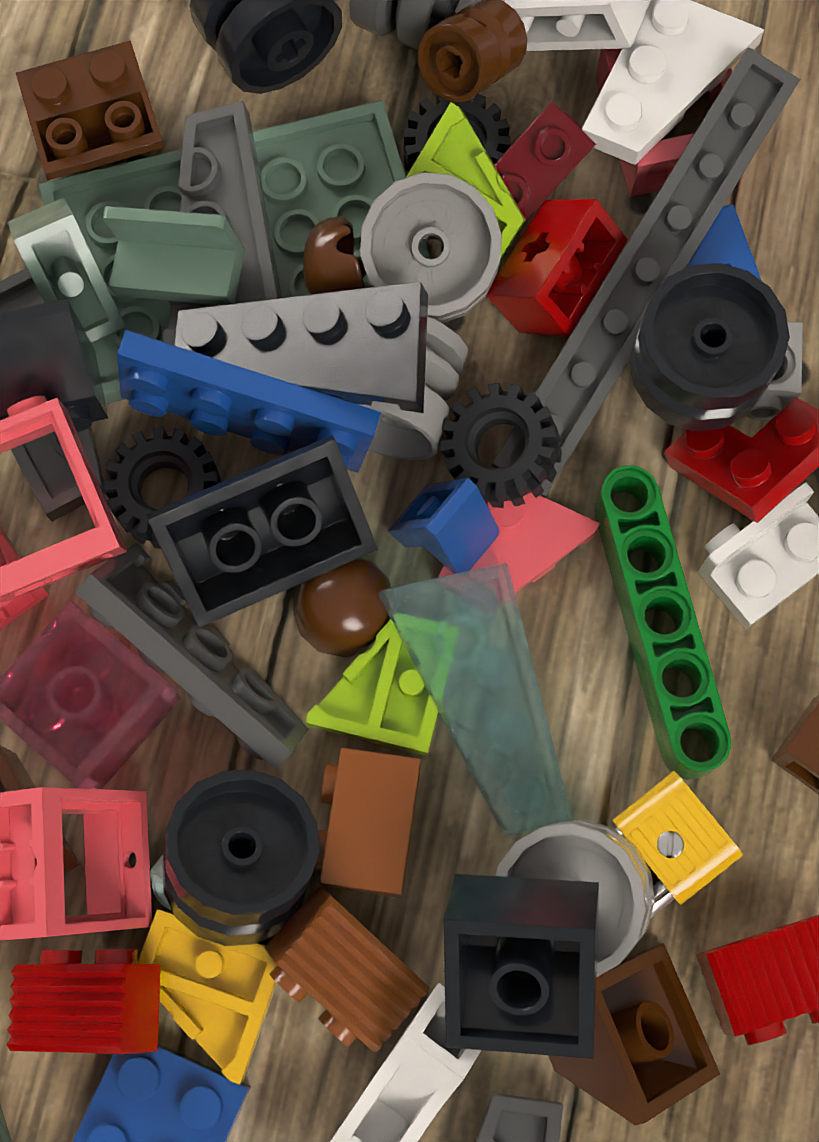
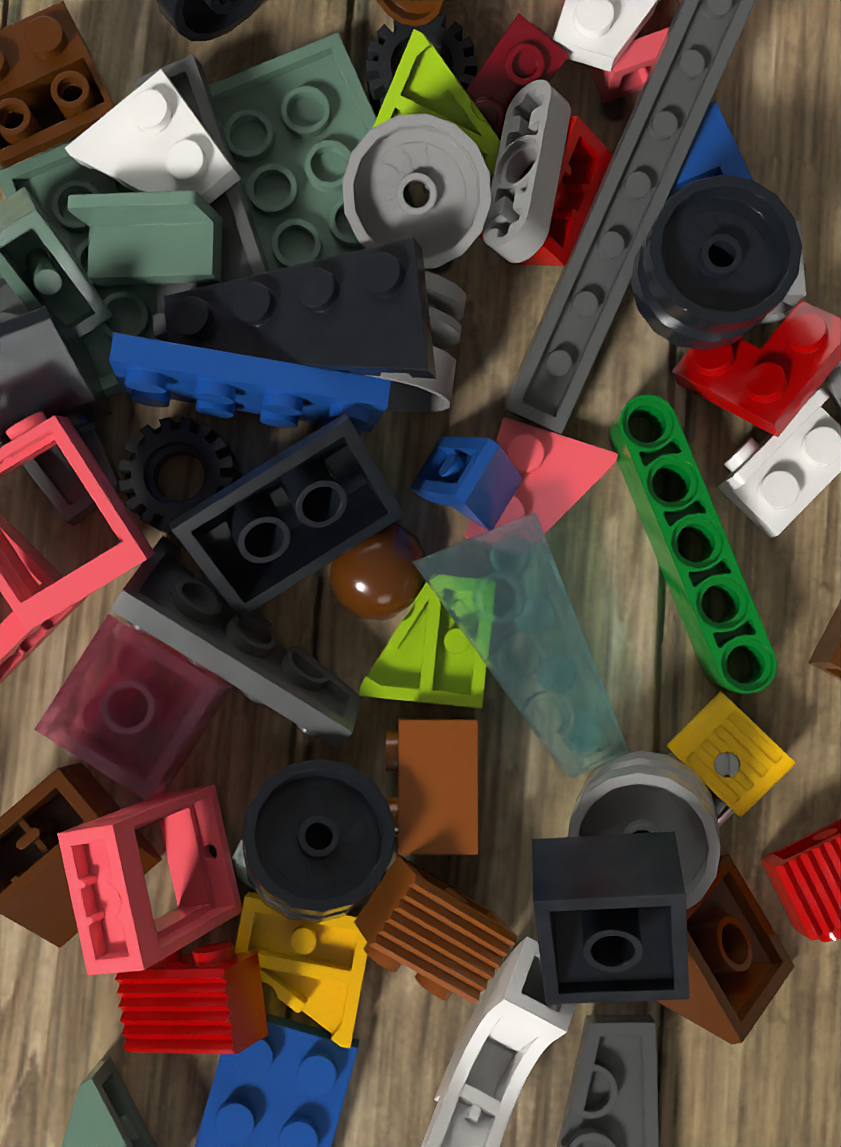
camera: 10 degrees left, 10 degrees up
reddish brown hair [302,217,367,295] -> none
black tyre [440,383,562,508] -> none
none -> white wing [65,69,241,204]
none -> light grey beam [482,80,571,263]

